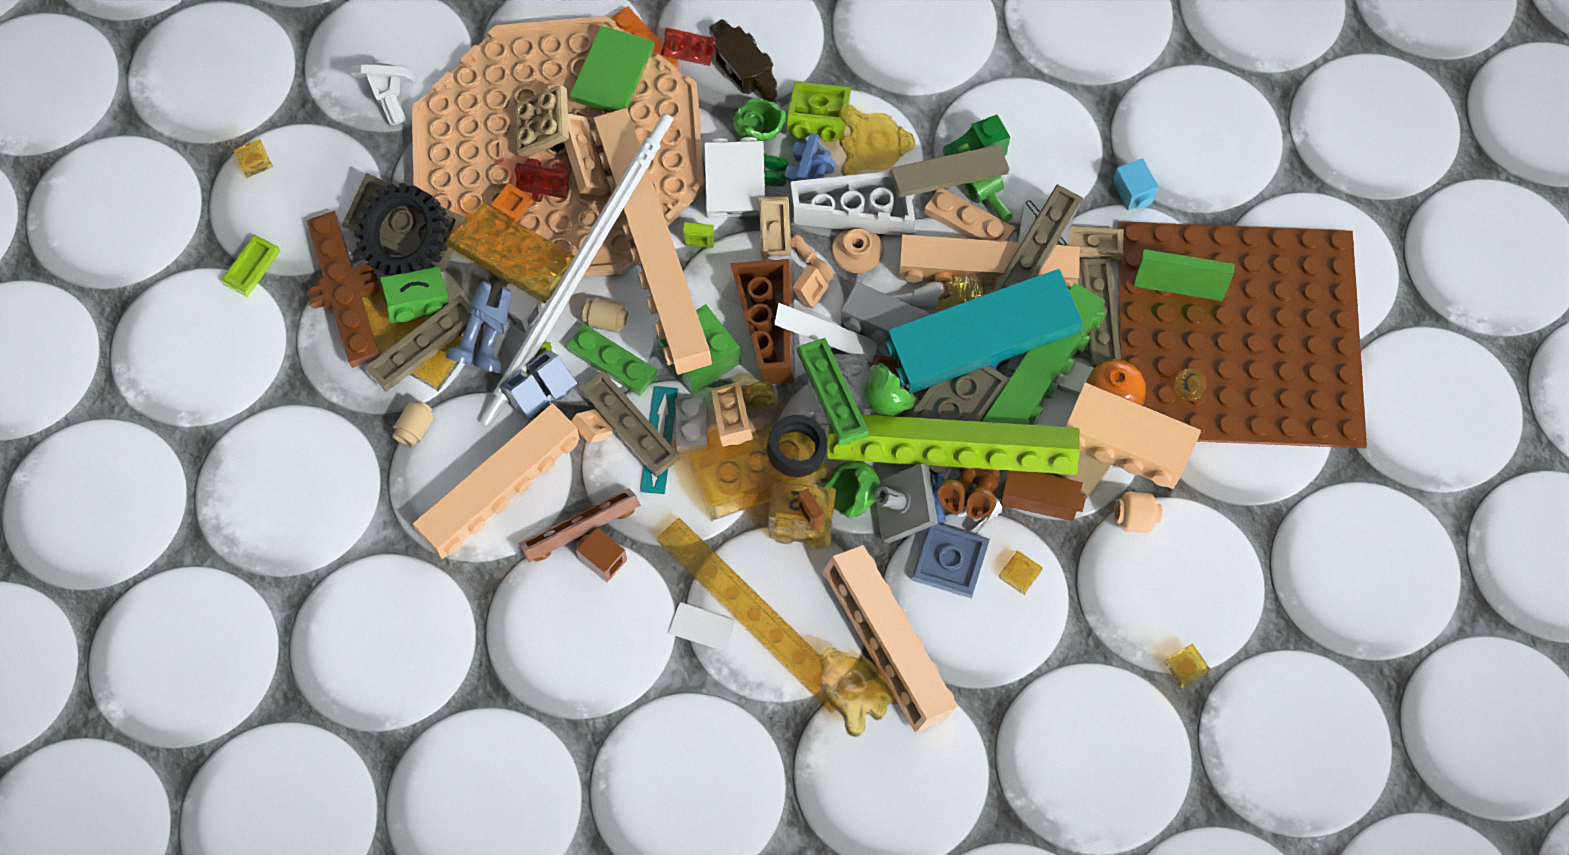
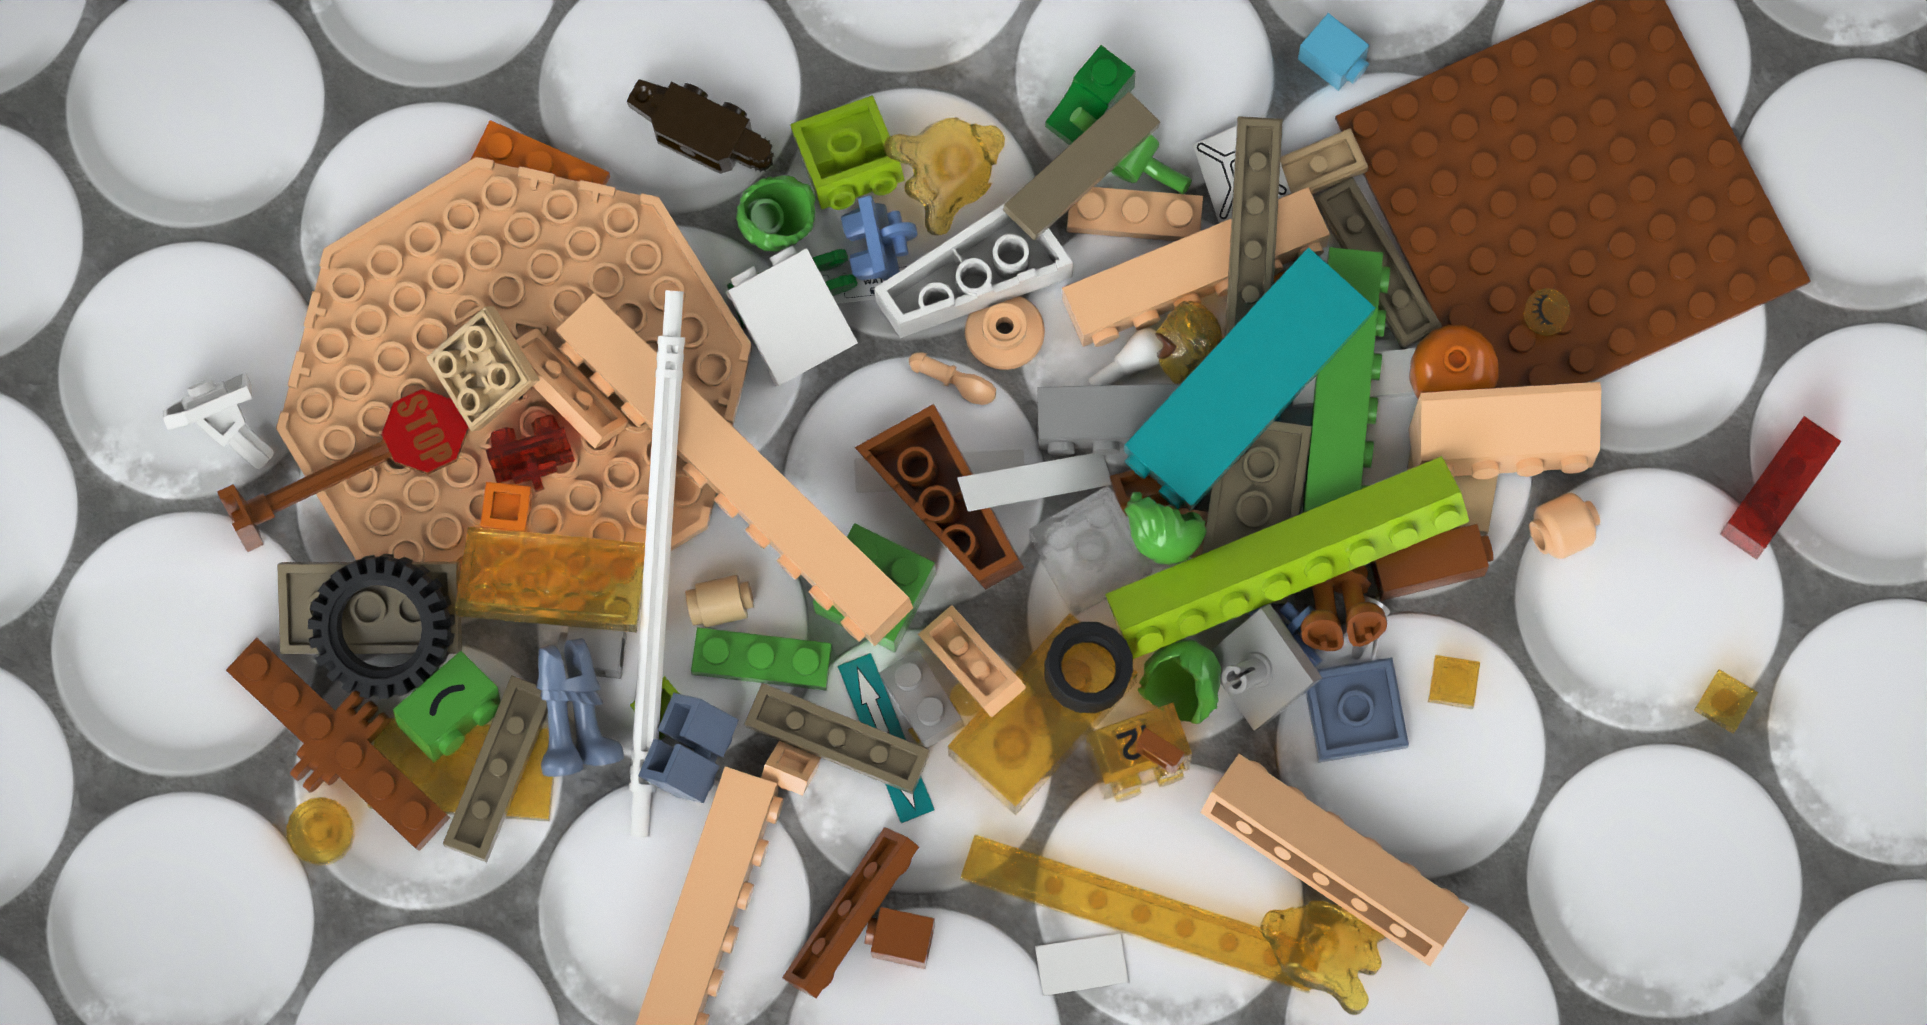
camera: 25 degrees left, 10 degrees up
lime tile [221,235,281,297] -> none
clear yellow plate [234,139,273,178] -> none
tan brick [392,401,434,448] -> none
bright green tile [570,26,655,113] -> none
clear red hips [661,28,715,66] -> none
lime tile [683,222,715,248] -> none
clear yellow tile [744,382,776,408] -> none
tan plate [759,196,791,257] -> none
light nougat plate [792,265,829,309] -> none
bright green tile [797,338,869,446] -> none
bright green tile [1134,249,1235,301] -> none
none -> dark orange piece [217,389,469,552]
none -> clear yellow plate [286,797,355,866]
none -> clear red brick [1720,416,1842,560]

